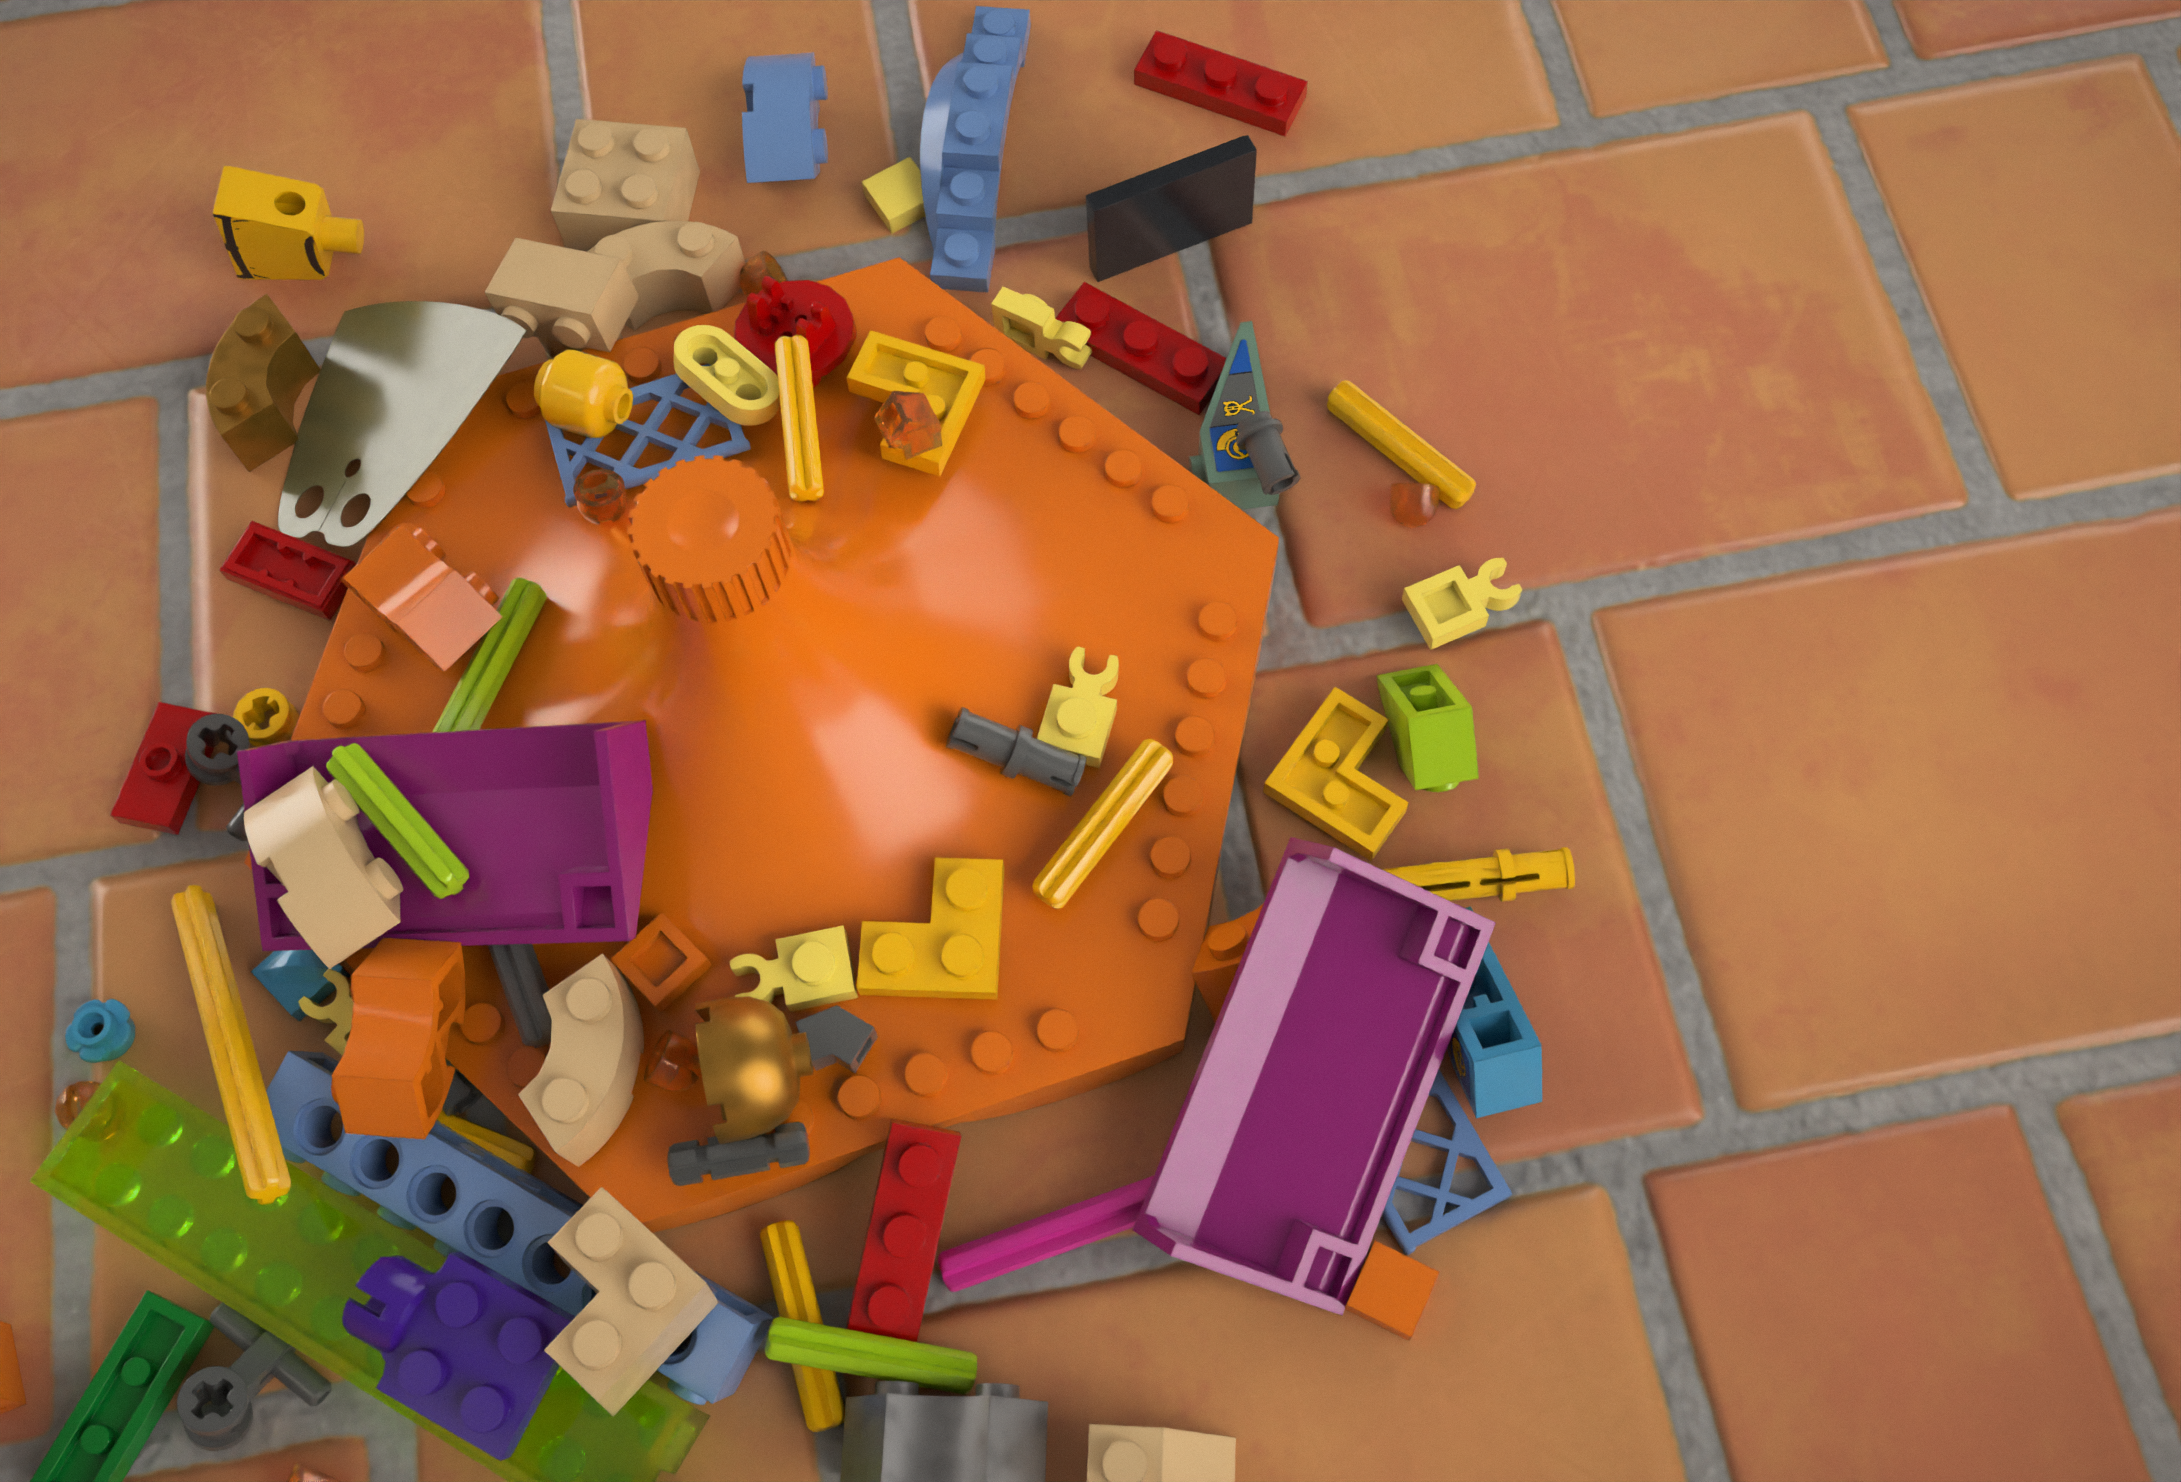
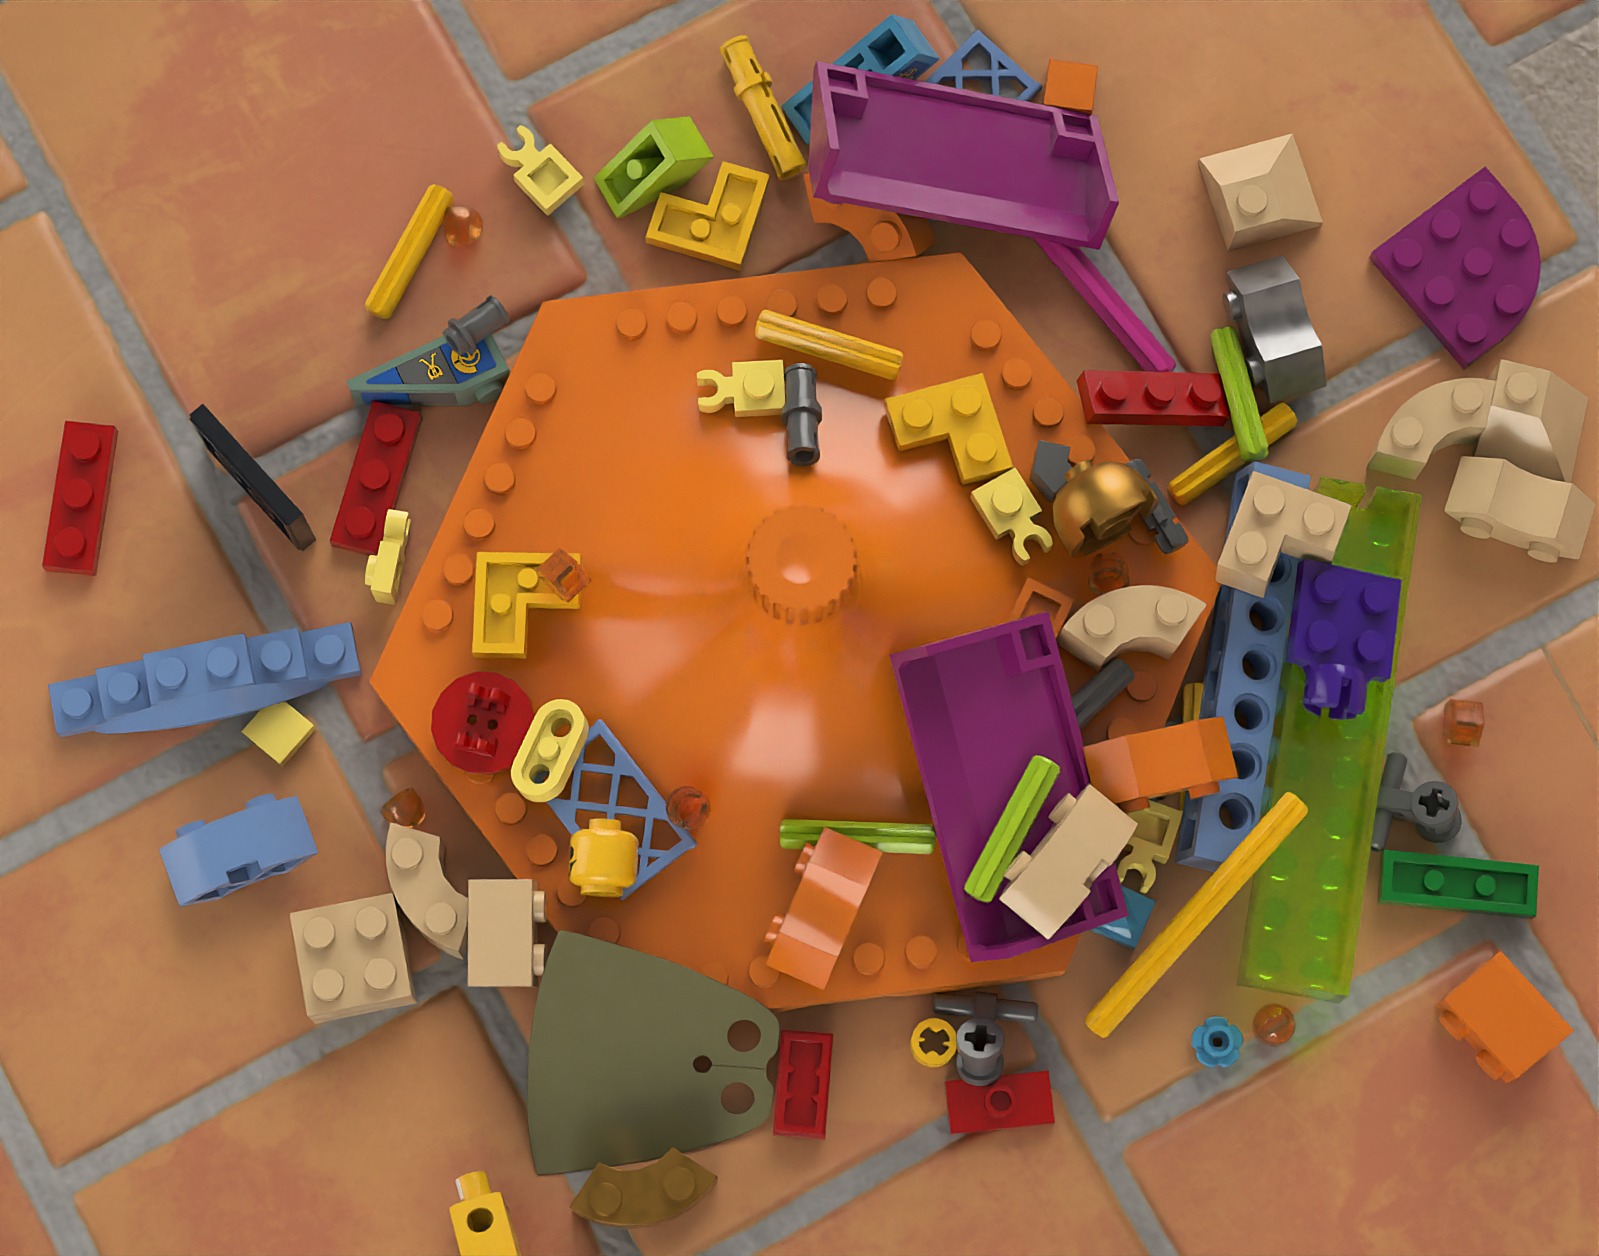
camera: 115 degrees left, 10 degrees up
yellow axle [775,335,824,502] -> none

